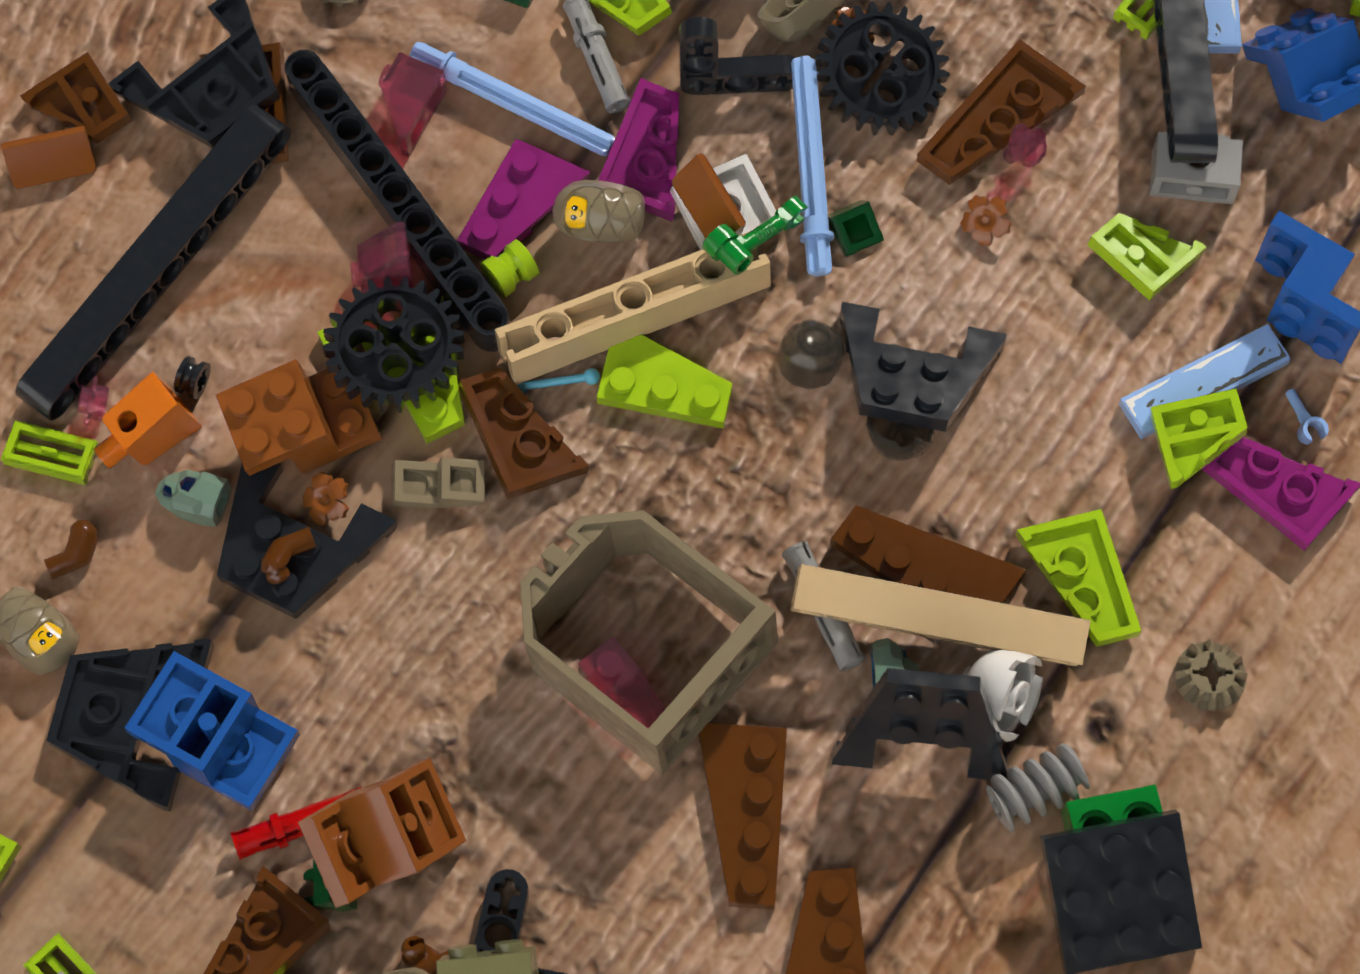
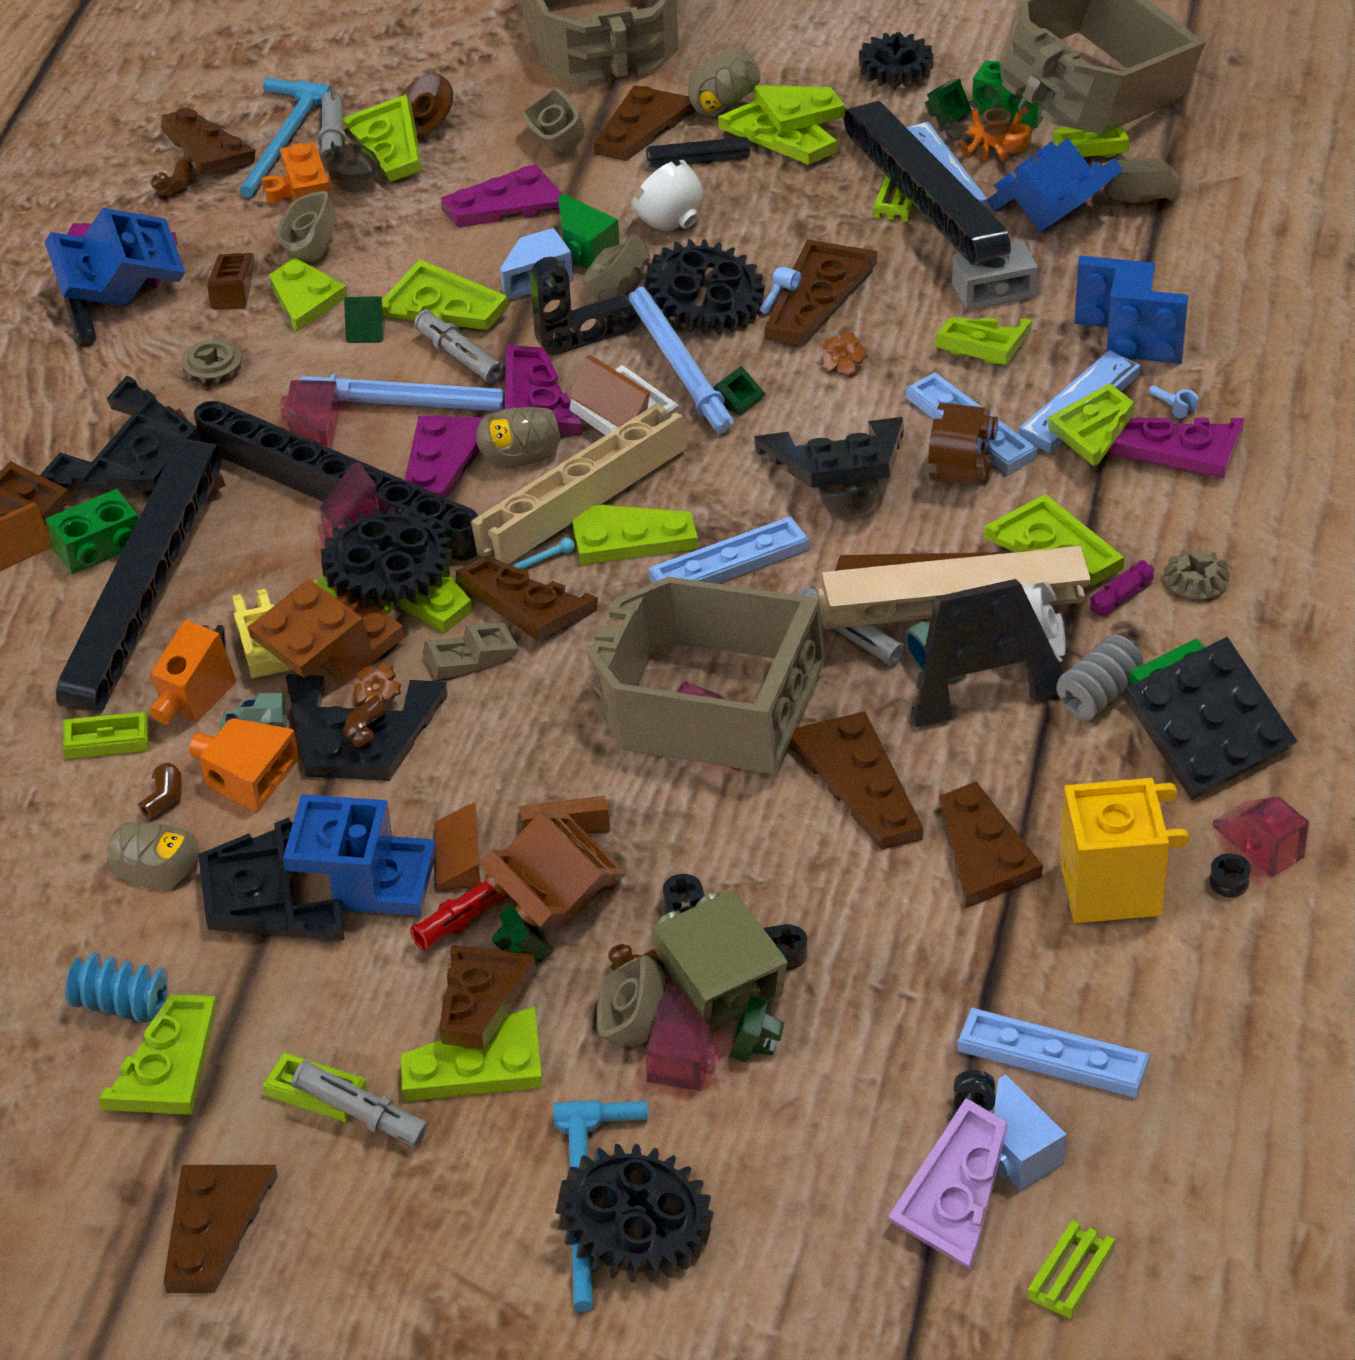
camera: 20 degrees left, 25 degrees down
clear pink plate [77,377,109,426] -> none
lime wheel [480,239,540,298] -> none
green brick [702,196,808,275] -> none
clear smoke hair [777,320,845,390] -> none
clear pink plate [1003,124,1047,168] -> none
none -> green brick [45,489,139,574]
none -> orange torso [189,718,299,813]
none -> light yellow hinge [232,589,292,679]
none -> dark orange slope [434,803,481,890]
none -> dark orange slope [519,796,610,834]
none -> light blue tile [648,516,810,584]
none -> light blue hand [759,267,801,314]
none -> light blue tile [906,372,1037,475]
none -> reddish brown brick [928,402,998,486]
none -> magenta axle [1090,560,1155,616]

